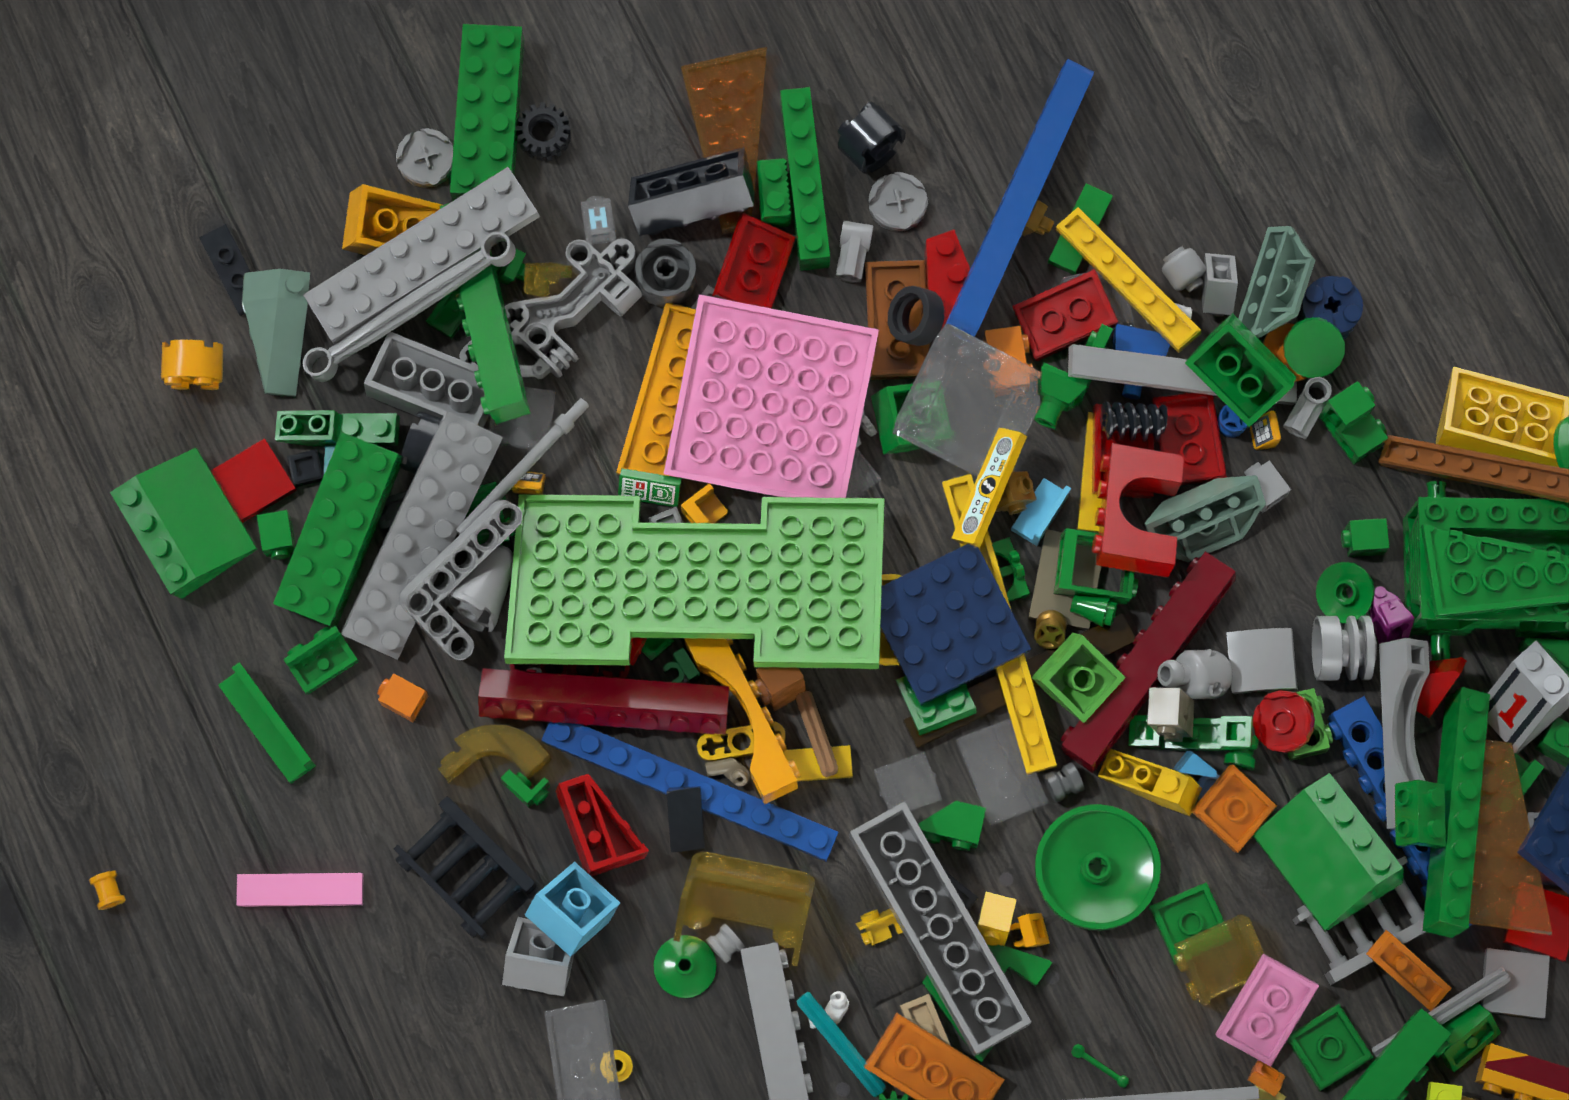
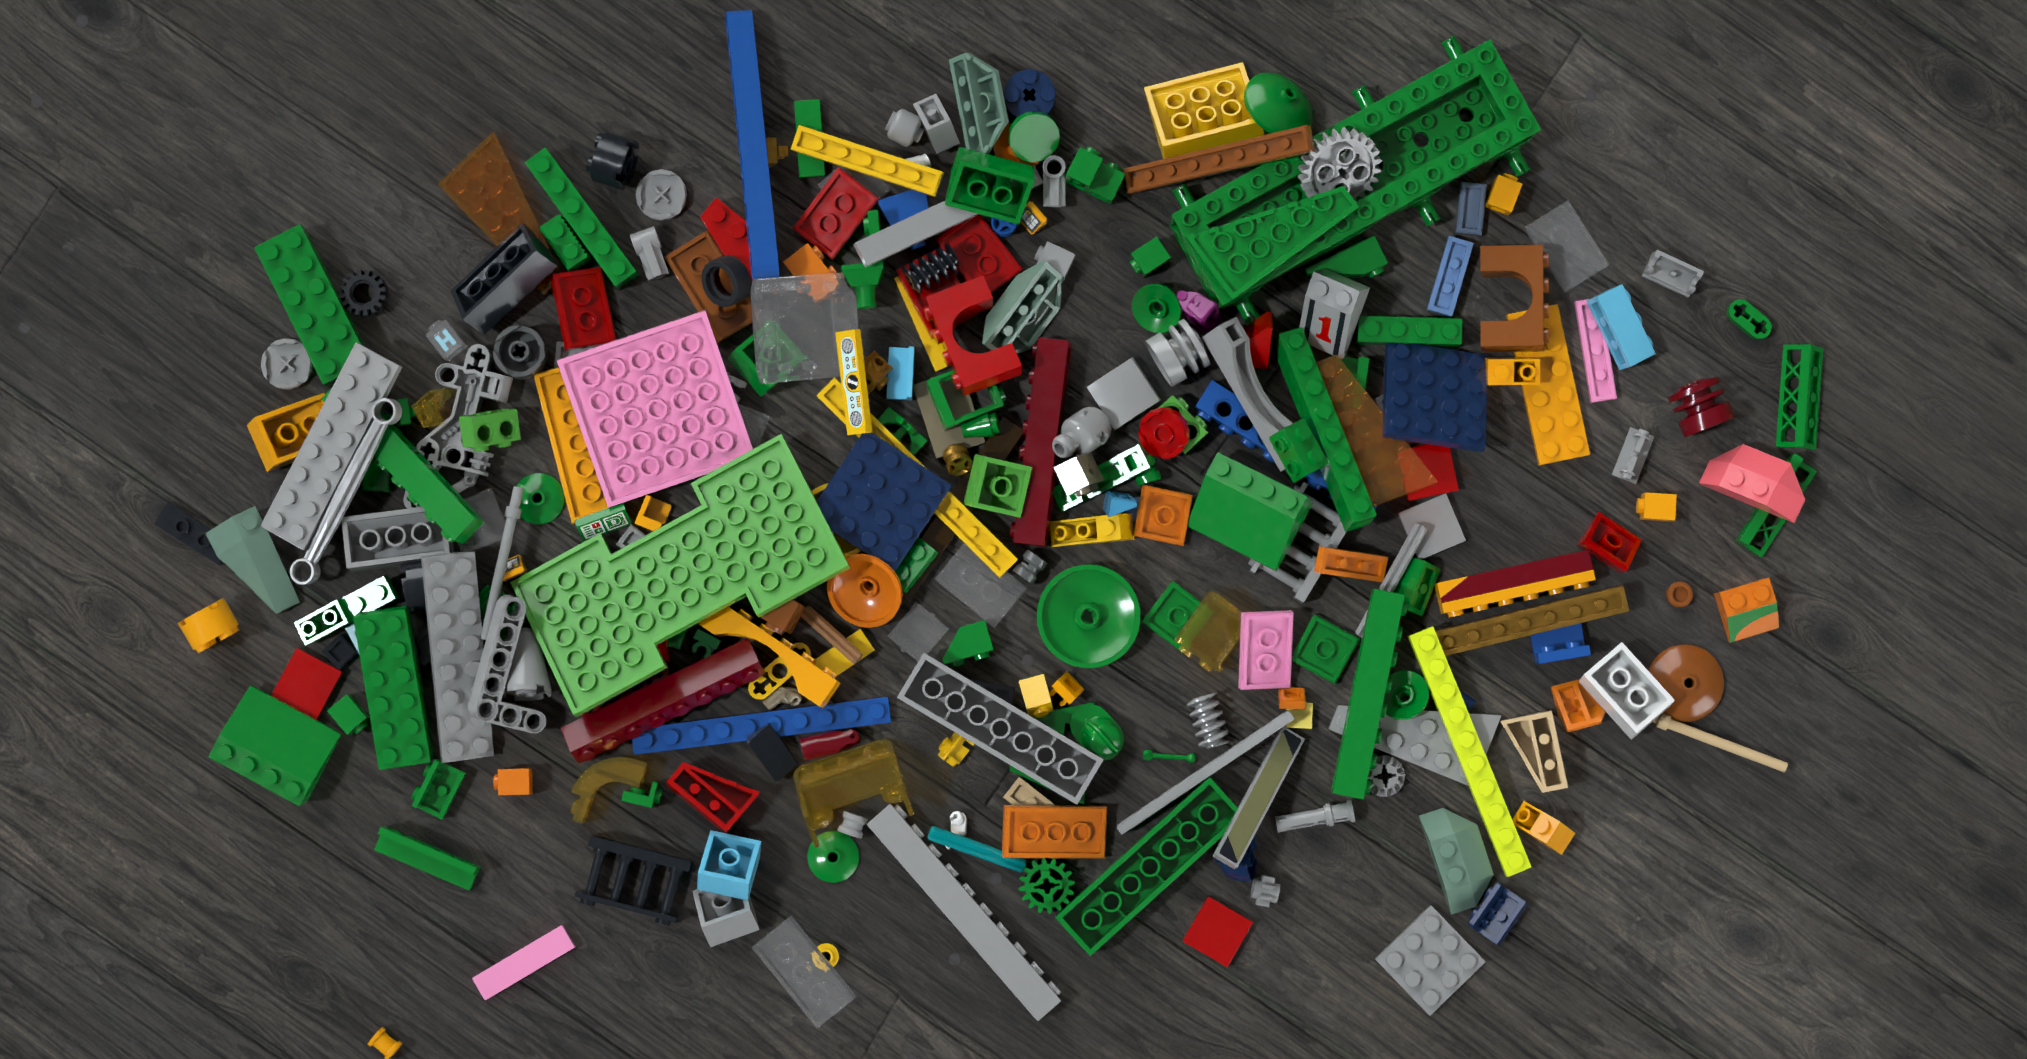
camera: 30 degrees left, 10 degrees up
none -> bright green brick [459,408,521,452]
none -> green dish [516,473,565,525]
none -> dark red piece [800,730,860,761]
none -> orange dish [827,554,903,628]
none -> green piece [1070,704,1124,761]
none -> light grey piece [1187,692,1231,749]

